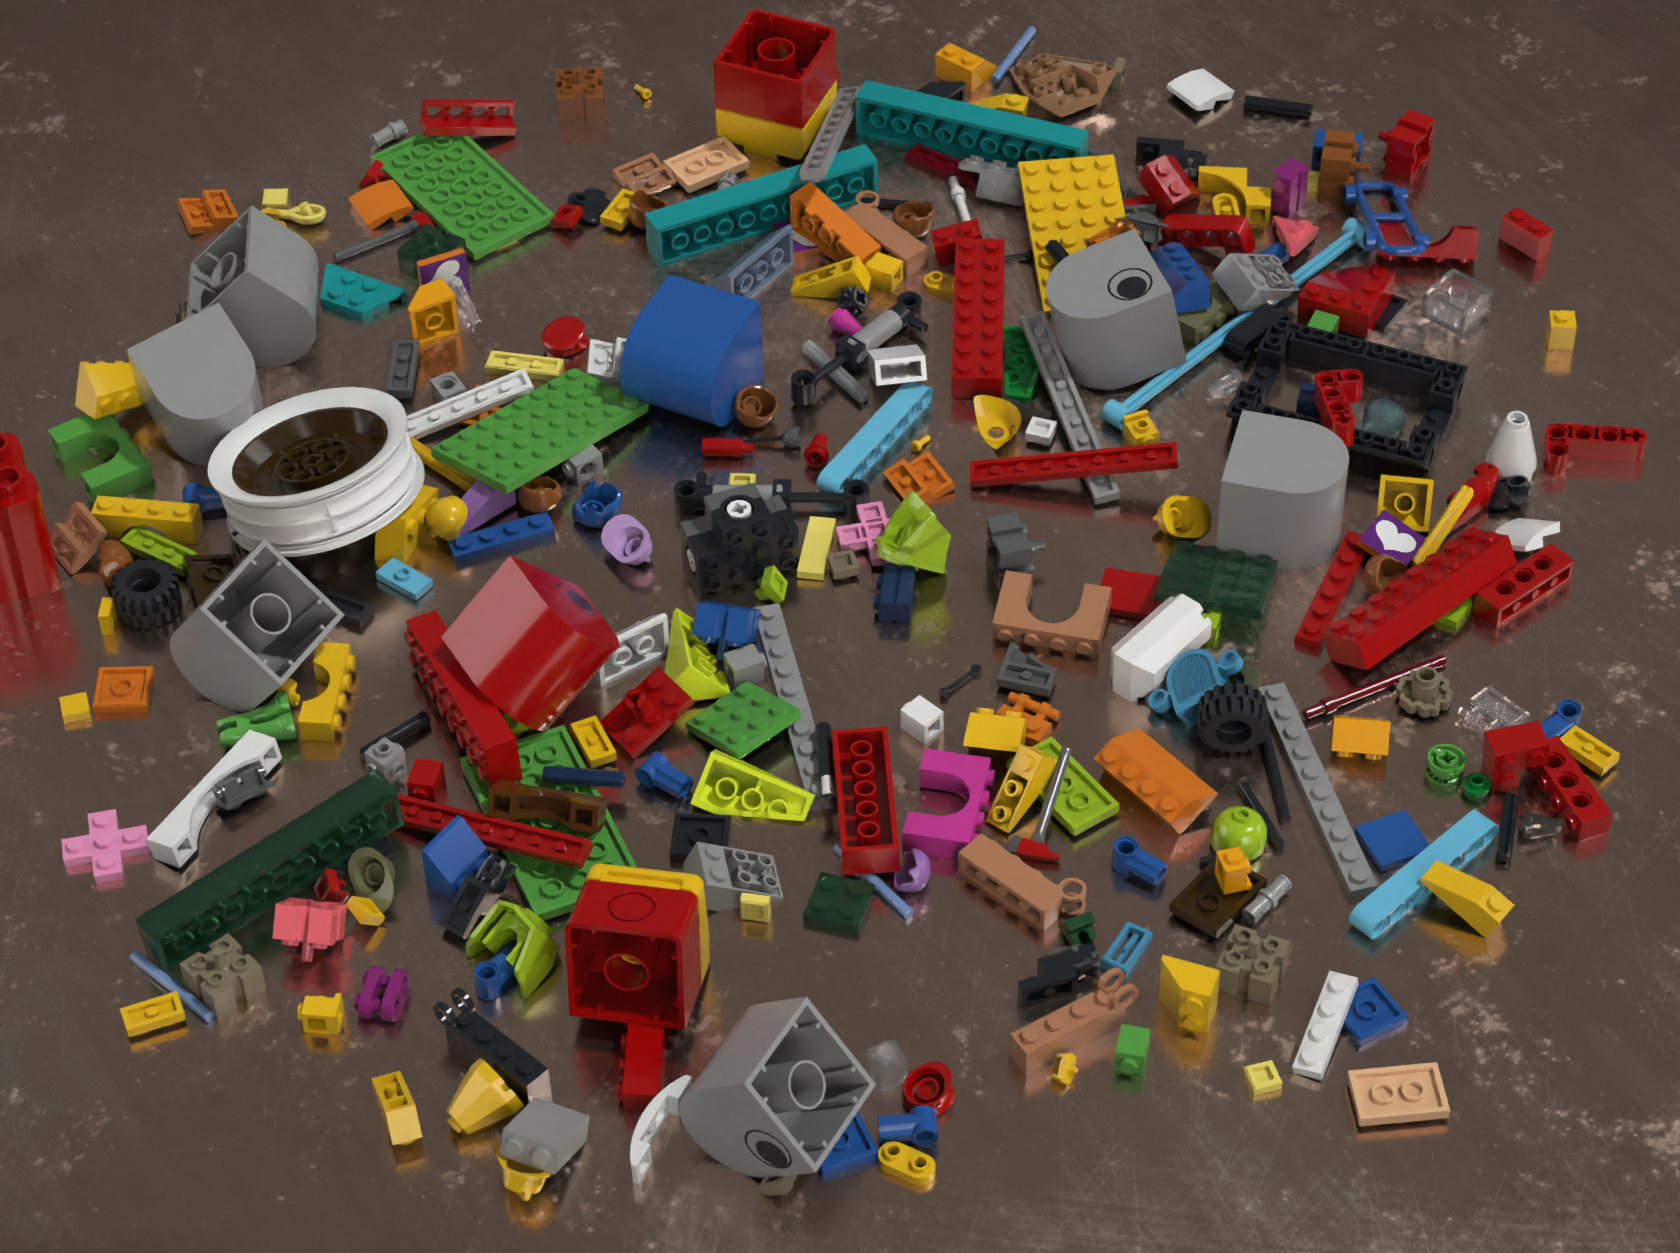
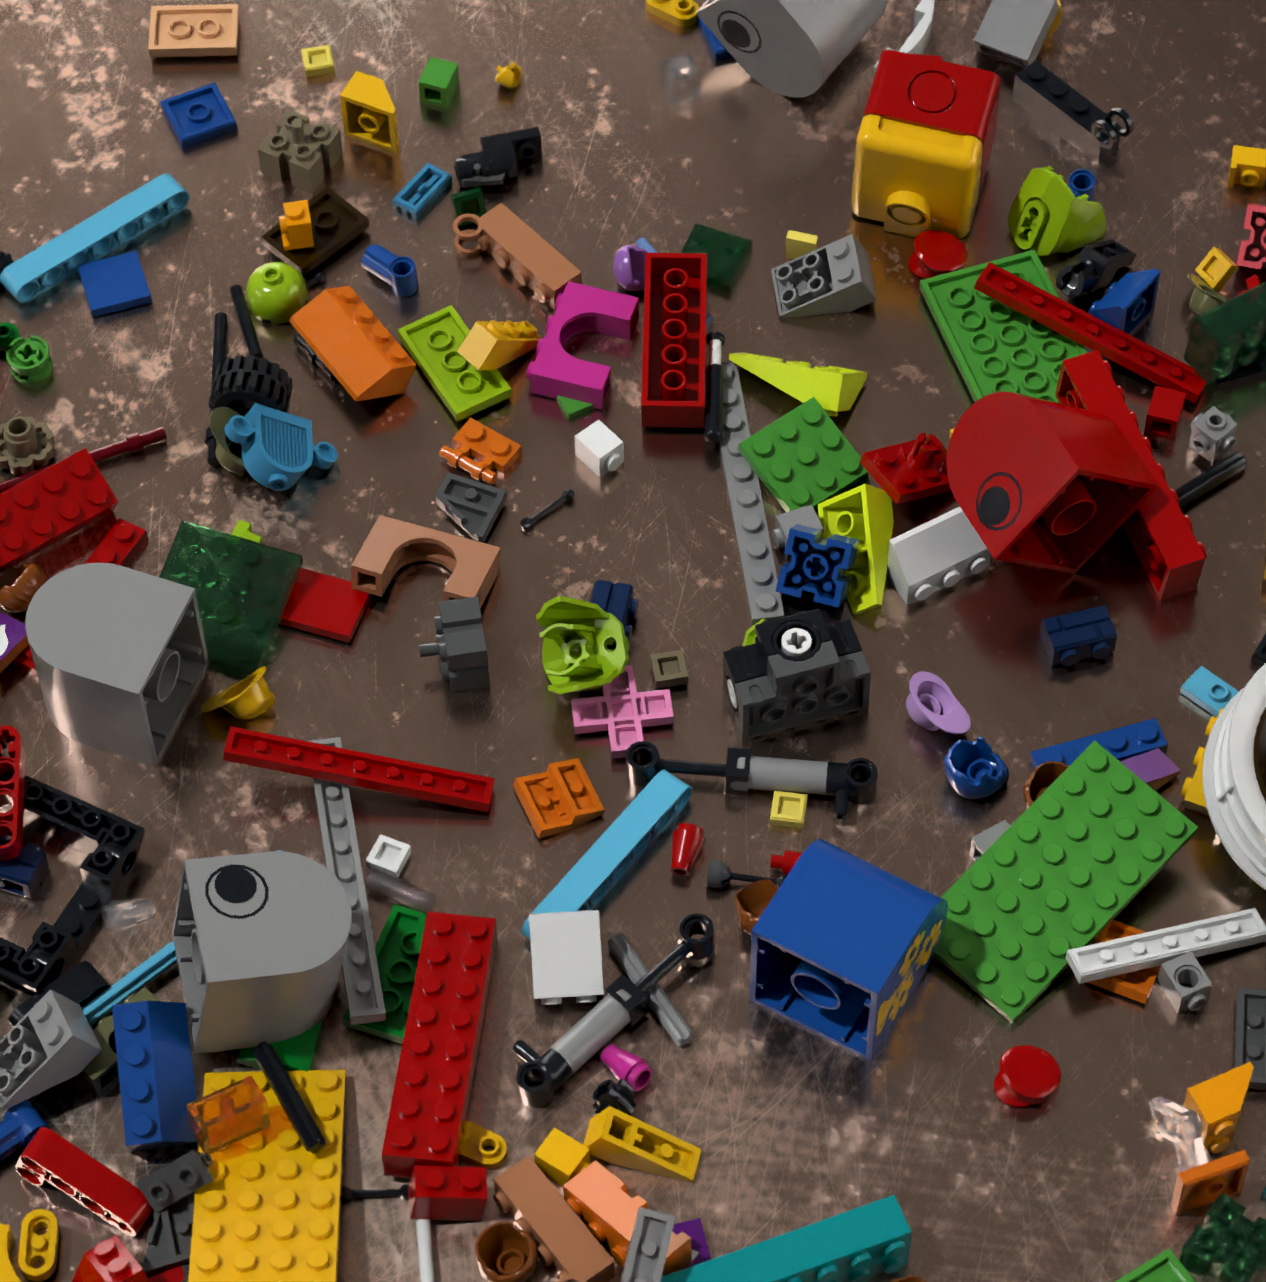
camera: 175 degrees left, 10 degrees up
magenta brick [354,965,409,1022] -> none
yellow slope [371,1071,422,1145] -> none
yellow axle [410,437,477,492] -> none
yellow hat [426,495,468,541] -> none
yellow cone [446,1058,524,1135] -> none
light yellow tile [485,350,564,381] -> none
reddish brown arch [487,780,608,834] -> none
dark blue axle [542,766,626,788] -> none
white slope [586,337,626,382] -> none
blue piece [635,751,694,799] -> none
black tile [669,813,732,863] -> none
sand blue slope [708,225,794,299] -> none
light yellow tile [797,516,836,580] -> none
blue piece [877,1105,939,1146] -> none
red piece [901,1061,955,1115] -> none
yellow piece [910,435,931,452] -> none
yellow slope [963,707,1028,752] -> none
yellow piece [973,395,1021,449] -> none
dark grey piece [1006,747,1072,862] -> none
nougat hinge [1009,968,1139,1076] -> none
white brick [1110,594,1212,702] -> none
yellow brick [1122,409,1159,446] -> none
light grey pin [1241,874,1292,924] -> none
light grey plate [1259,682,1378,899] -> none
white plate [1292,971,1358,1081] -> none
light orange slope [1331,715,1391,760] -> none
yellow slope [1419,860,1514,938] -> none

